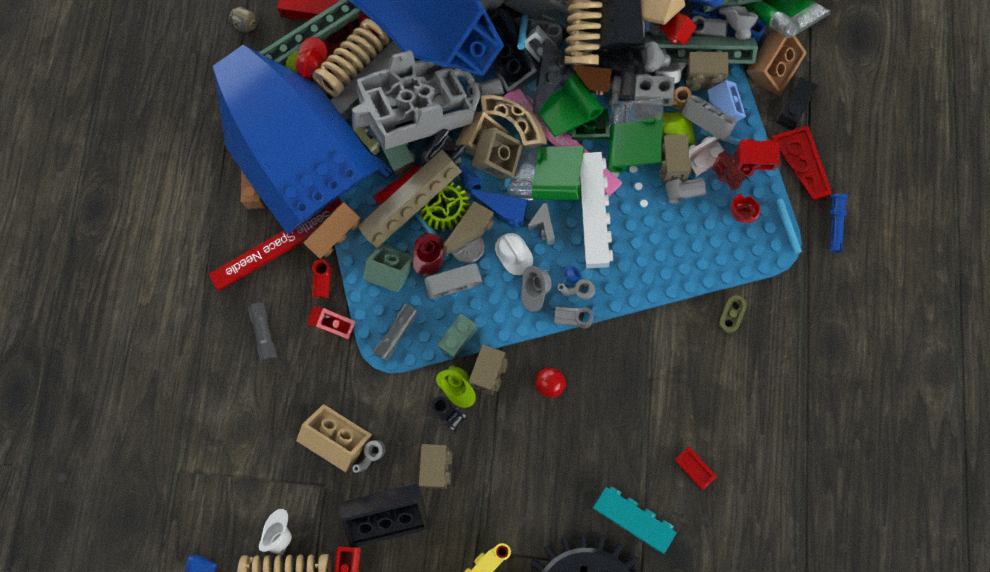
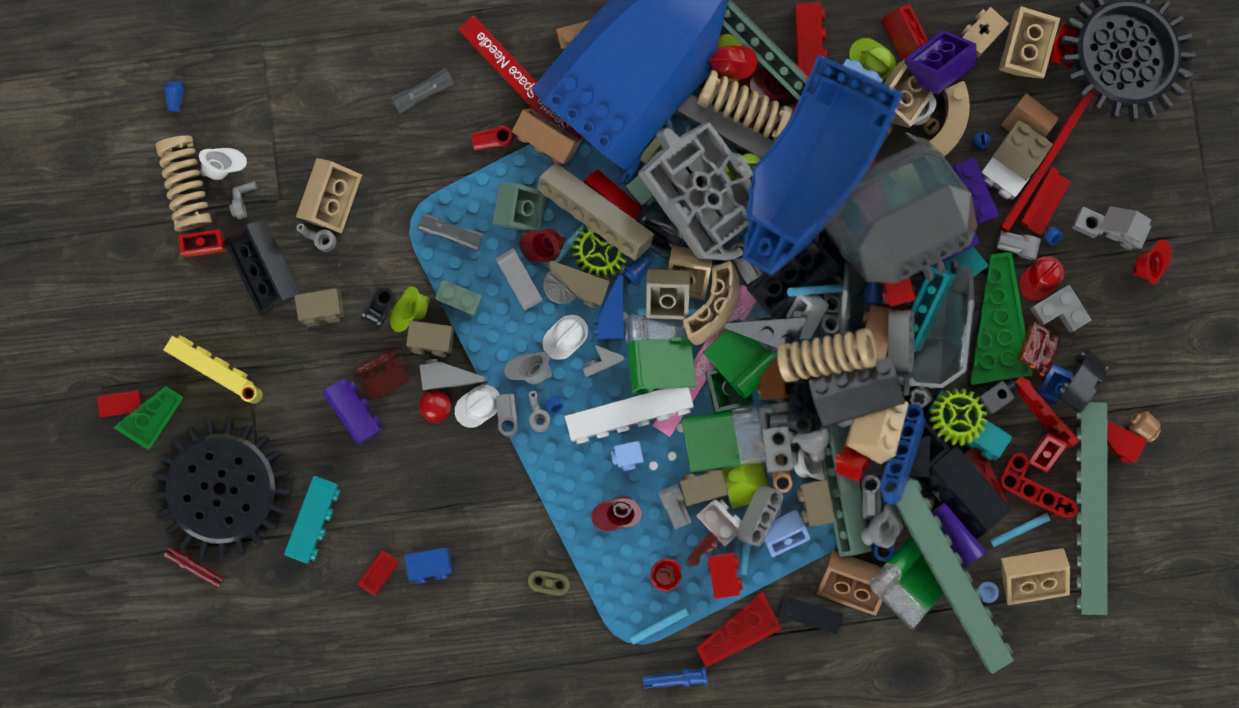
camera: 70 degrees right, 10 degrees up
red slope [307,306,356,339] -> none
none -> light grey plate [230,181,257,220]
none -> dark purple slope [322,378,383,445]
none -> clear red plate [356,350,410,400]
none -> blue brick [404,548,453,584]
none -> light grey slope [419,359,488,391]
none -> white piece [455,385,500,428]
none -> dark red piece [591,495,642,531]
none -> light blue brick [611,441,644,471]

